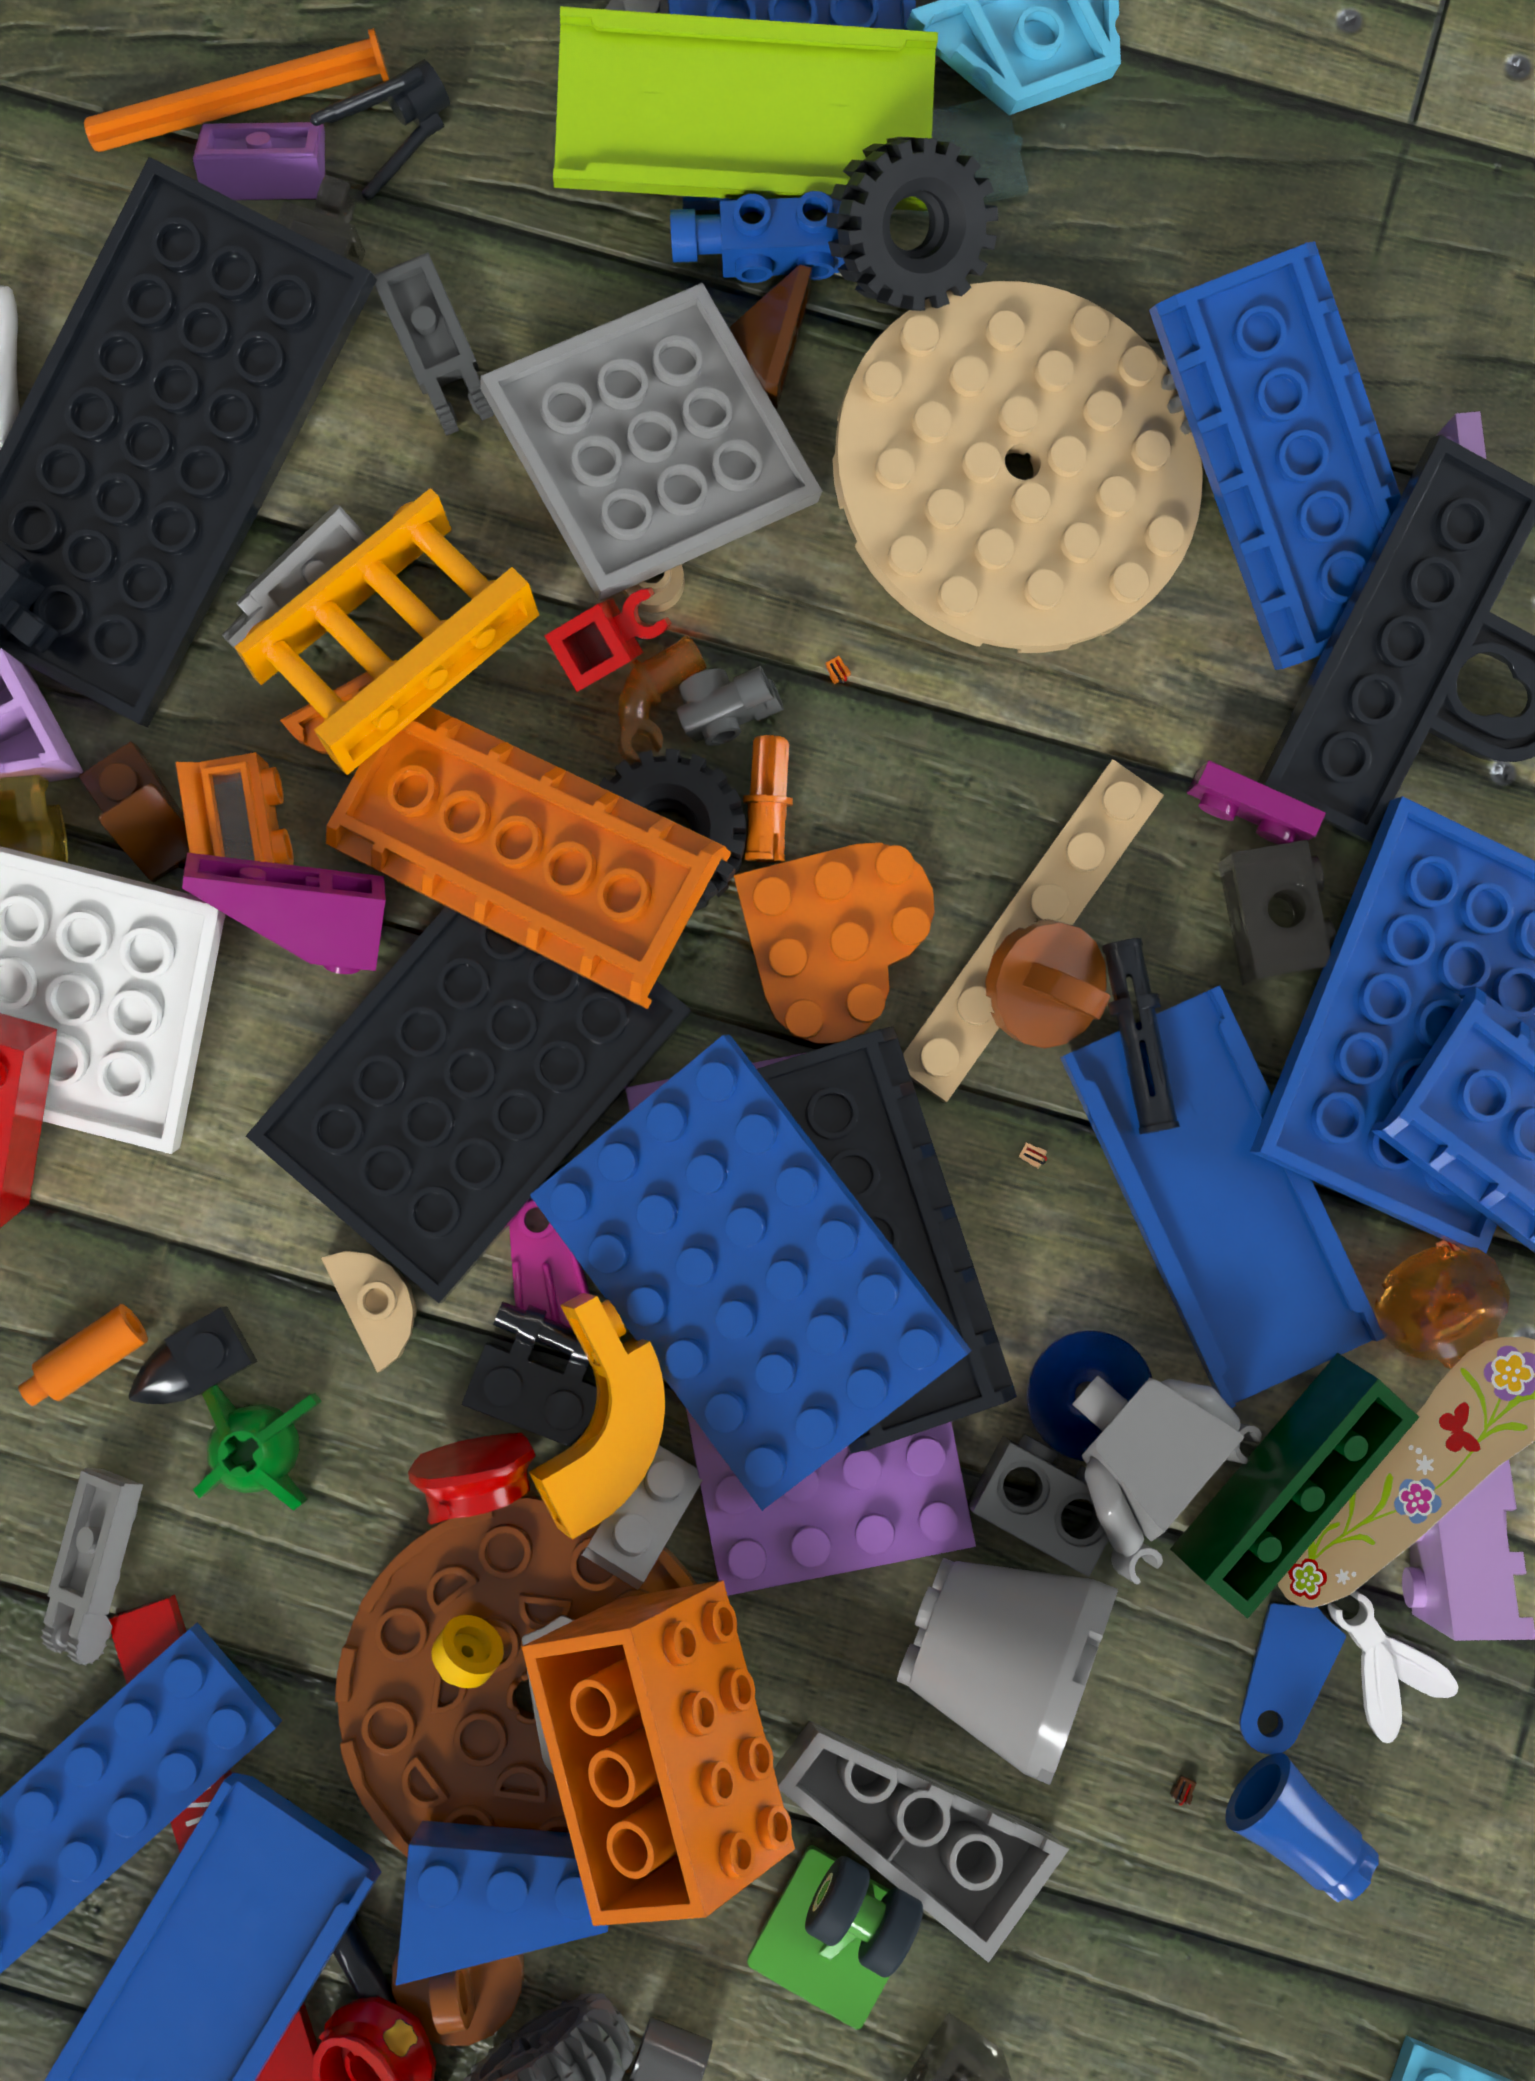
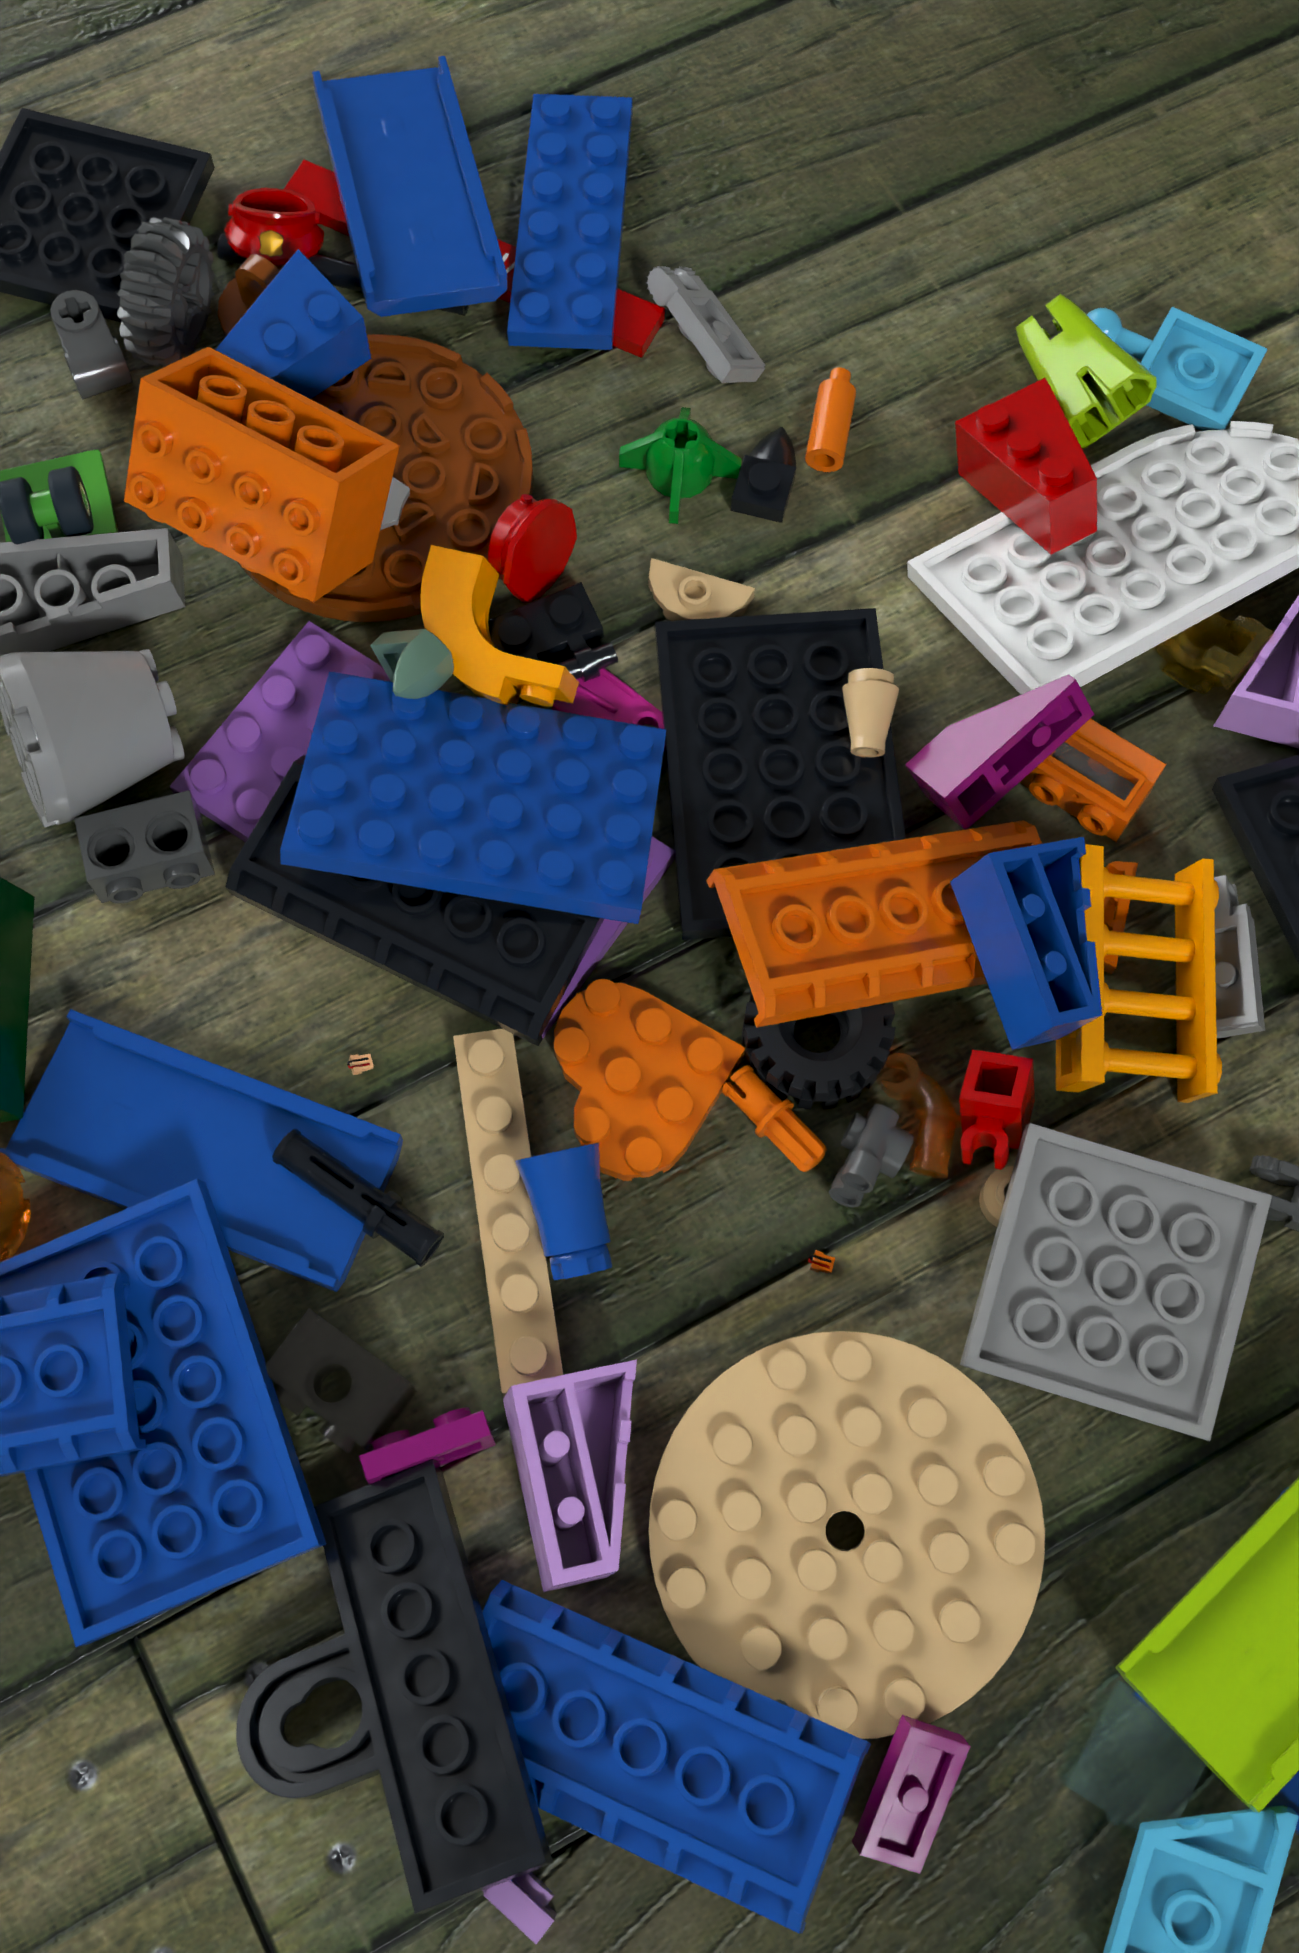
camera: 135 degrees right, 15 degrees down
reddish brown slope [78,741,190,883] -> none
yellow tile [431,1615,504,1688] -> none
light grey plate [582,1445,703,1590] -> none
blue brick [670,191,845,283] -> none
reddish brown slope [729,265,812,409] -> none
black tyre [826,137,998,311] -> none
dark orange tile [985,919,1111,1048] -> none
clear blue dish [1026,1330,1153,1461] -> none
light grey torso [1072,1375,1262,1584] -> none
none -> sand green plate [370,629,454,699]
none -> lavender wedge [503,1359,637,1593]
none -> blue plant [515,1142,612,1280]
none -> tan cone [842,668,899,757]
none -> magenta plate [852,1715,971,1874]
none -> blue wedge [950,837,1102,1050]

